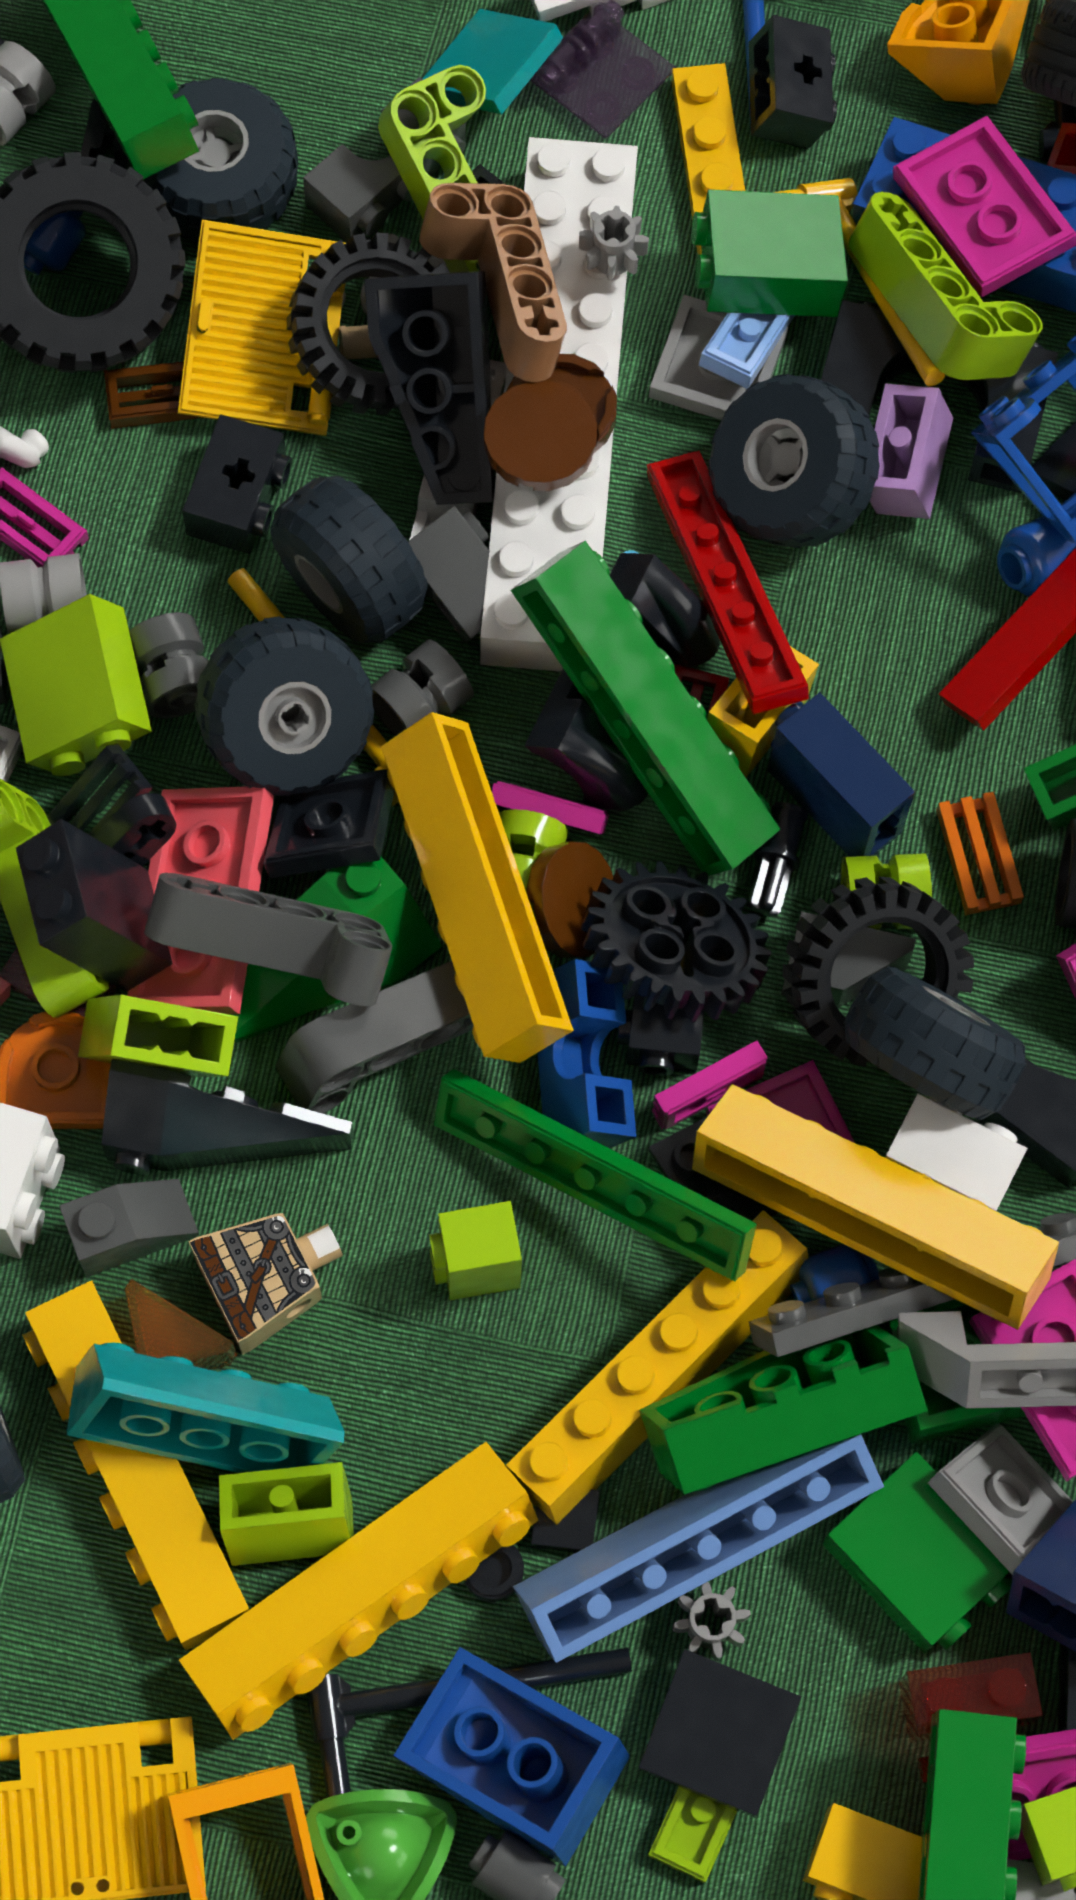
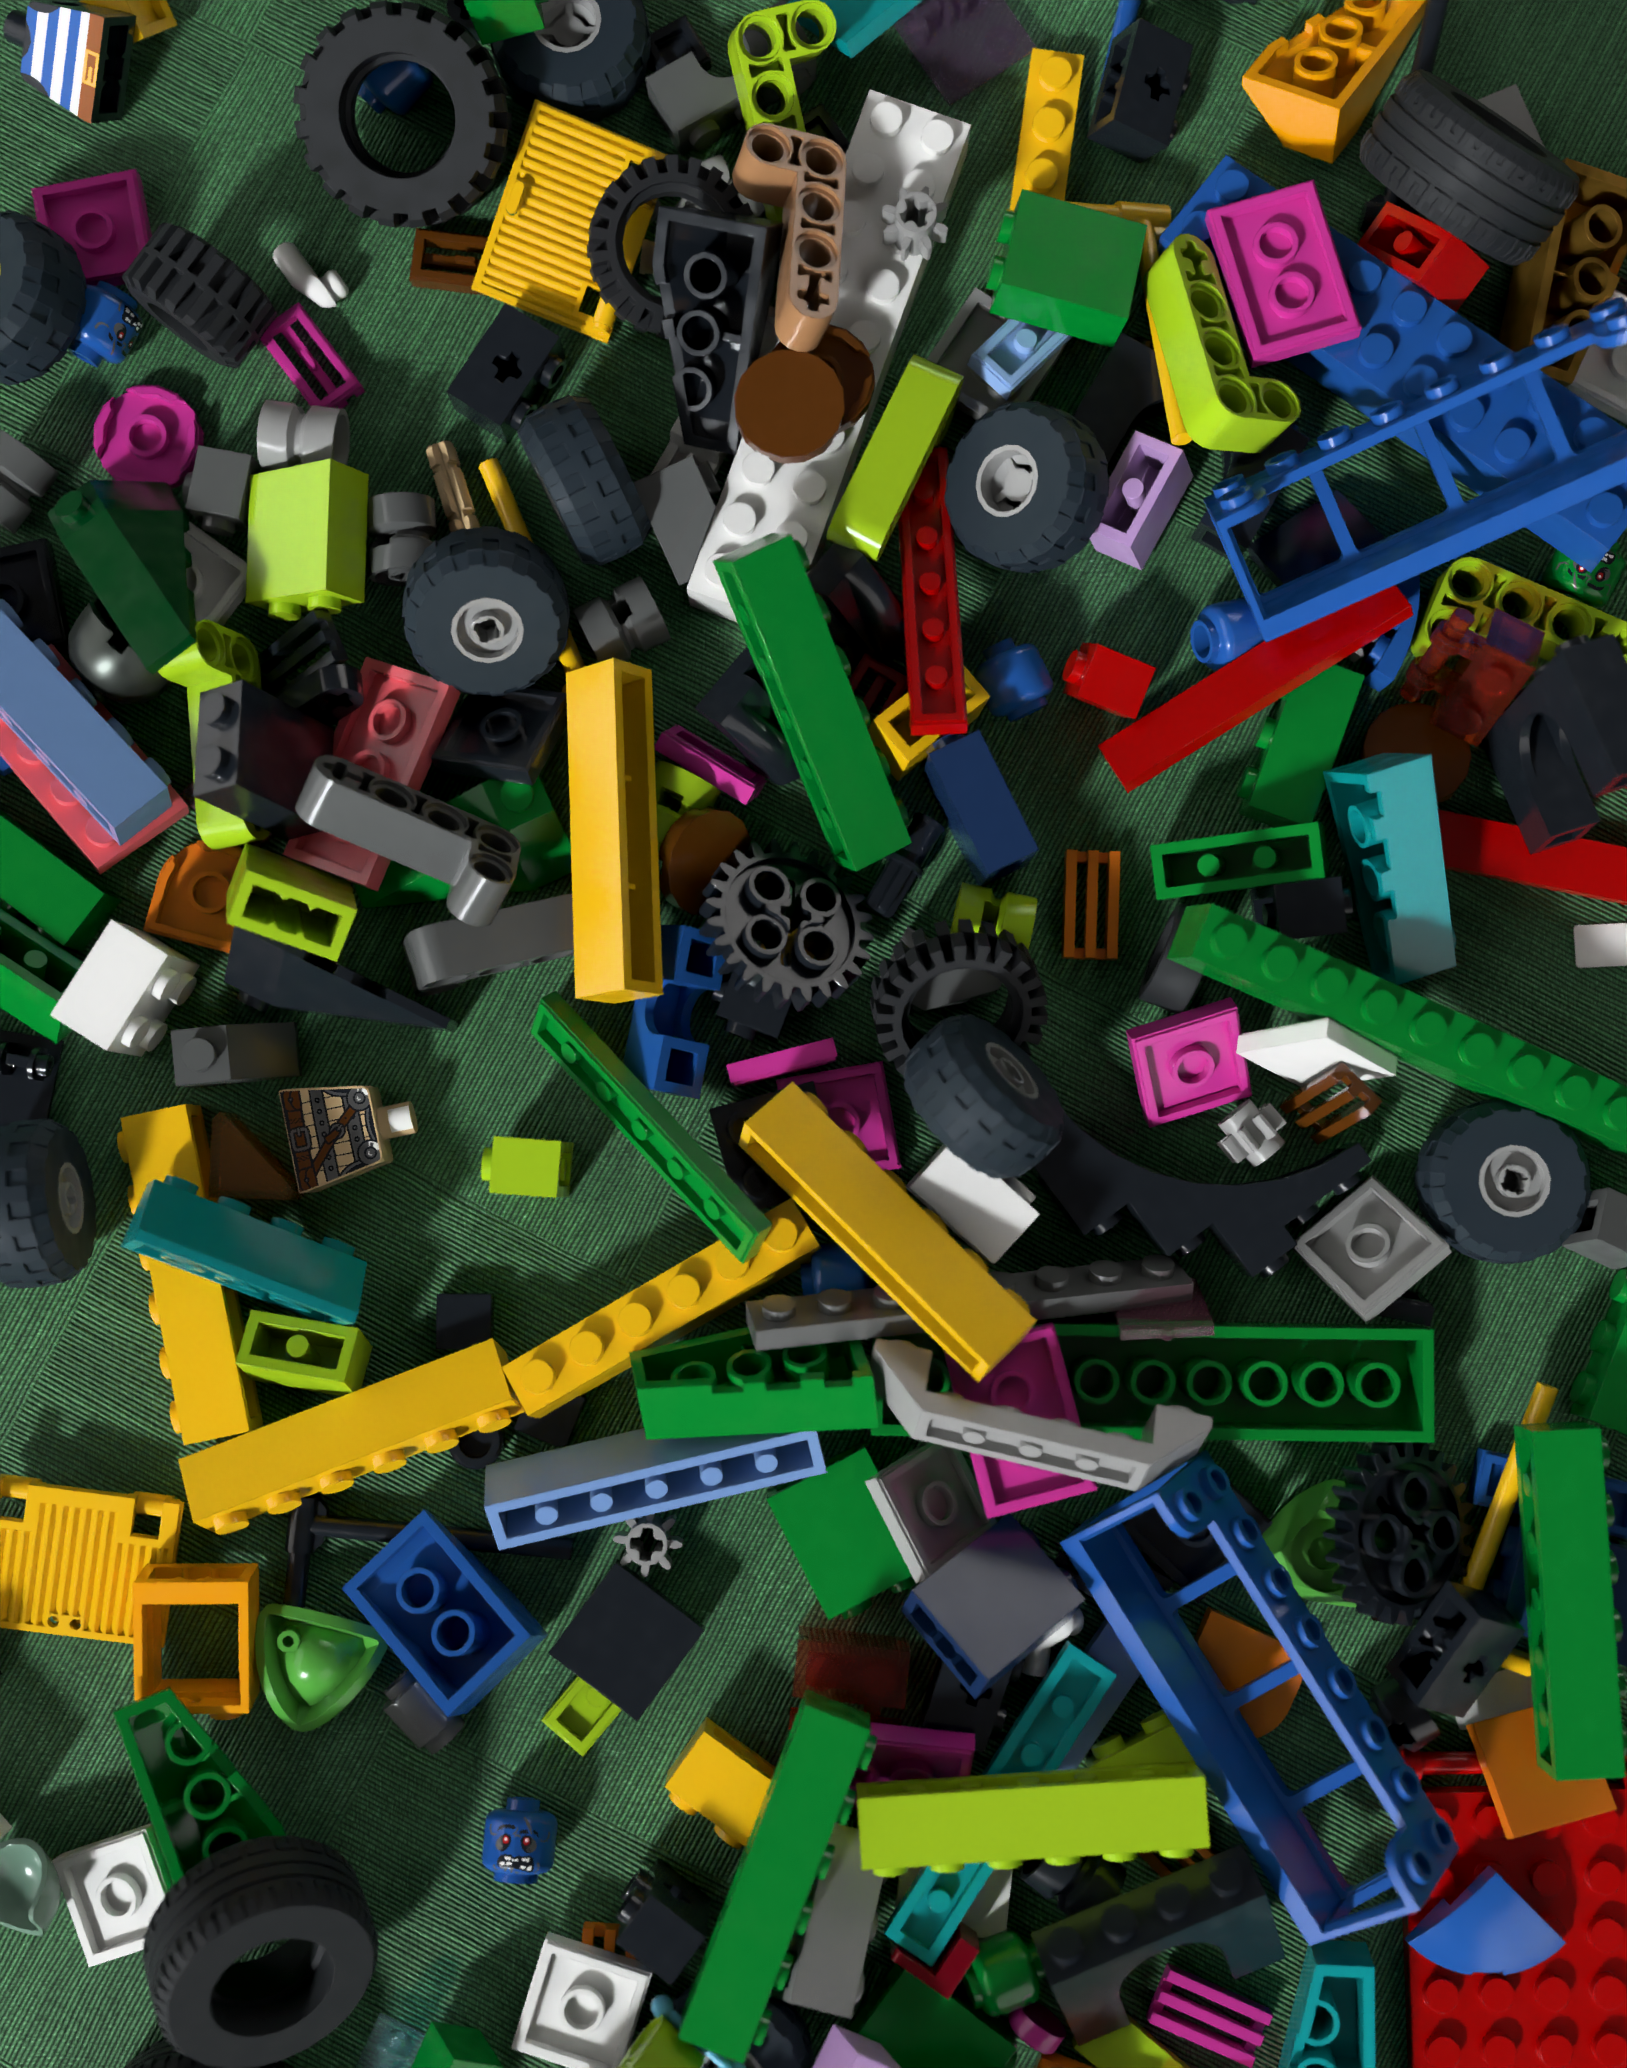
camera: 15 degrees right, 15 degrees up
none -> tan axle [426,441,480,532]
none -> black tile [436,1293,494,1349]
none -> black tile [649,15,712,72]
none -> lime beam [826,354,965,562]
none -> blue head [974,637,1053,723]
none -> red brick [1062,643,1156,719]

